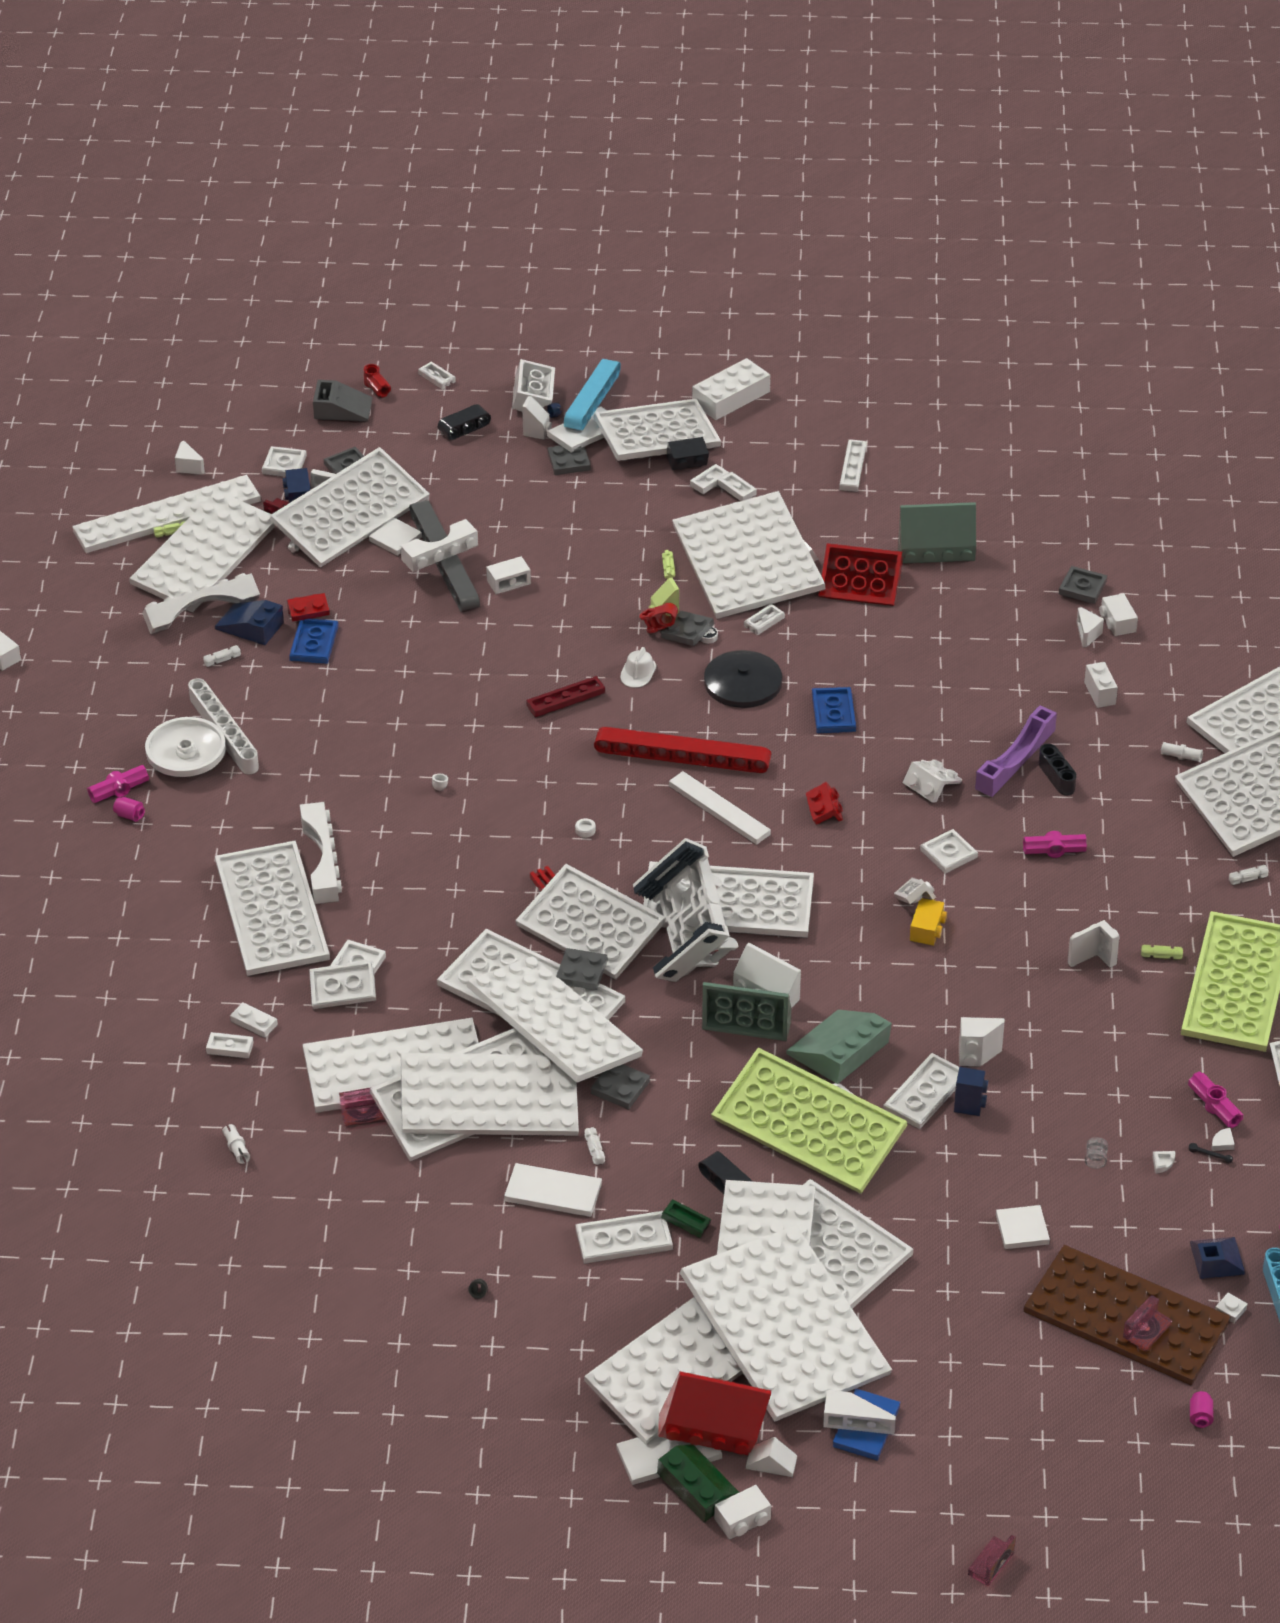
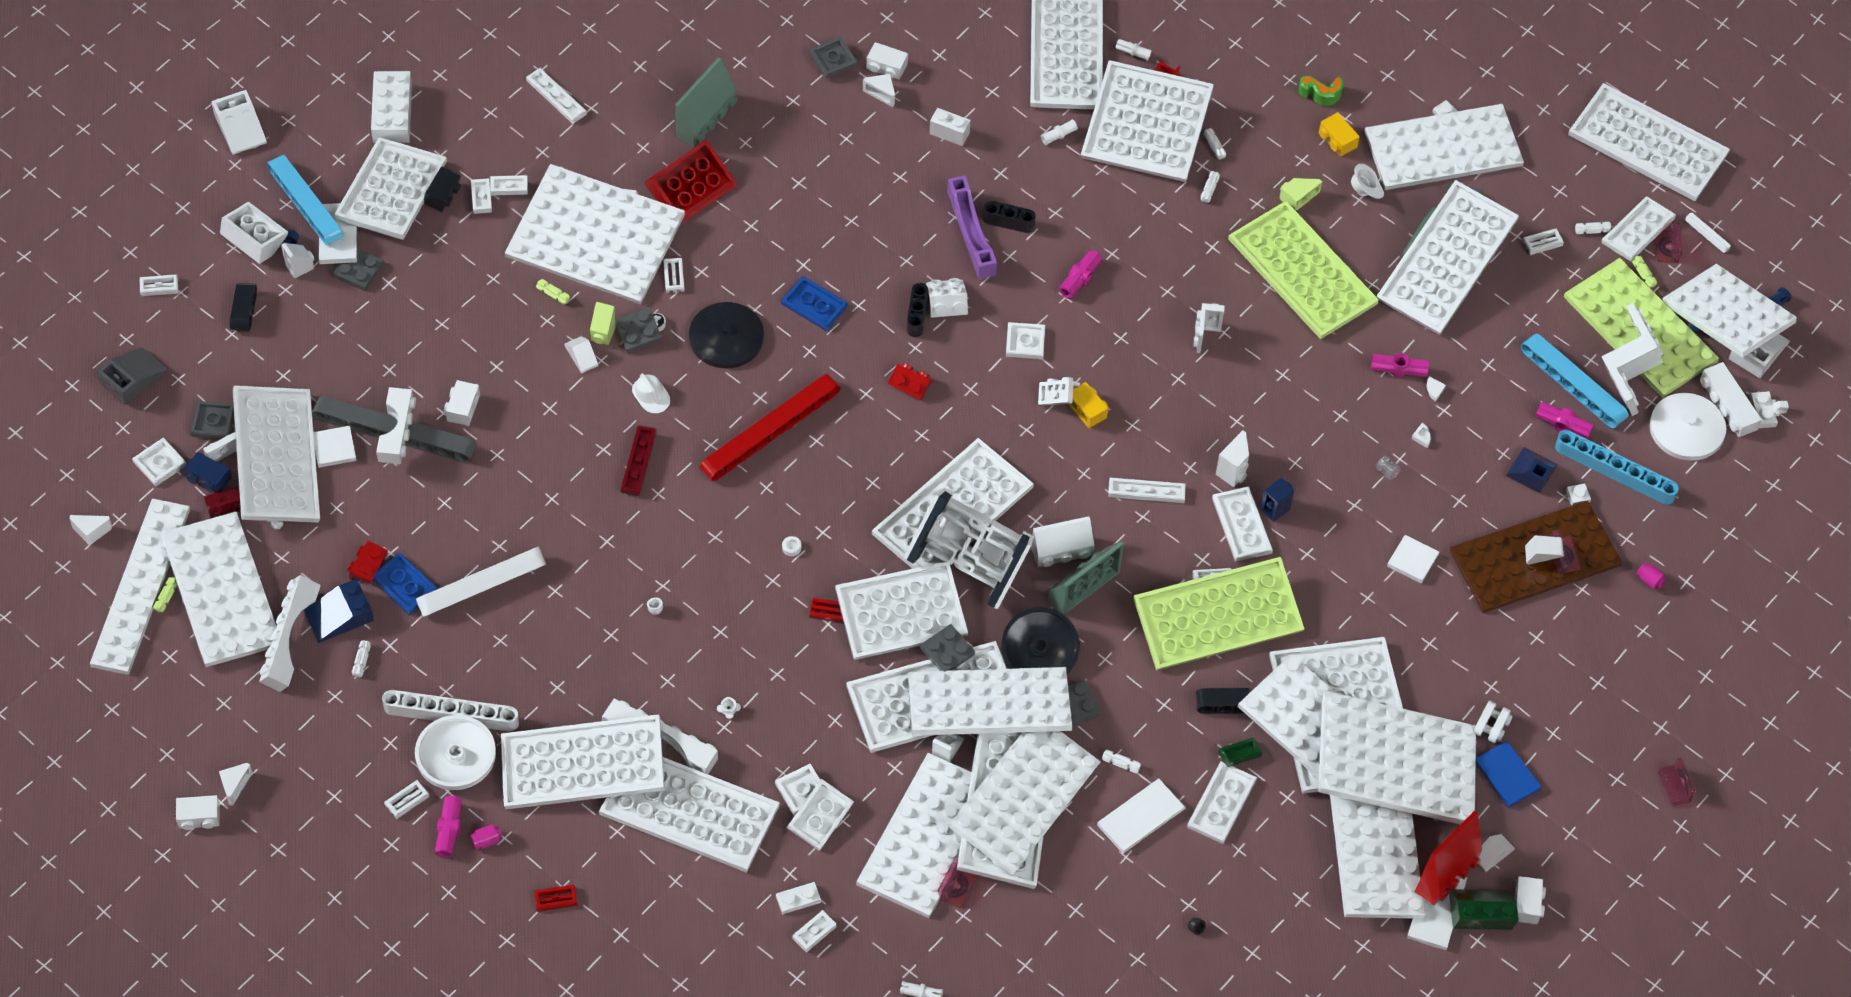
camera: 55 degrees left, 15 degrees up
red piece [363,364,391,398] -> none
red piece [639,603,678,634] -> none
white tile [669,771,771,845] -> none
sand green slope [786,1010,892,1084] -> none
white slope [824,1390,896,1434] -> none
yellowish green axle [1141,944,1183,960] -> none
black hinge [1189,1143,1233,1163] -> none
none -> white slope [211,90,267,155]
none -> white slope [219,763,252,806]
none -> white tile [384,780,429,819]
none -> white beam [416,546,546,617]
none -> white plate [501,714,665,810]
none -> red tile [534,885,578,912]
none -> white slope [564,336,598,373]
none -> white plate [717,697,741,719]
none -> black beam [907,283,928,337]
none -> white slope [932,734,964,762]
none -> black dish [1001,607,1080,675]
none -> white tile [1108,478,1186,503]
none -> white brick [1474,700,1513,743]
none -> white slope [1525,535,1564,565]

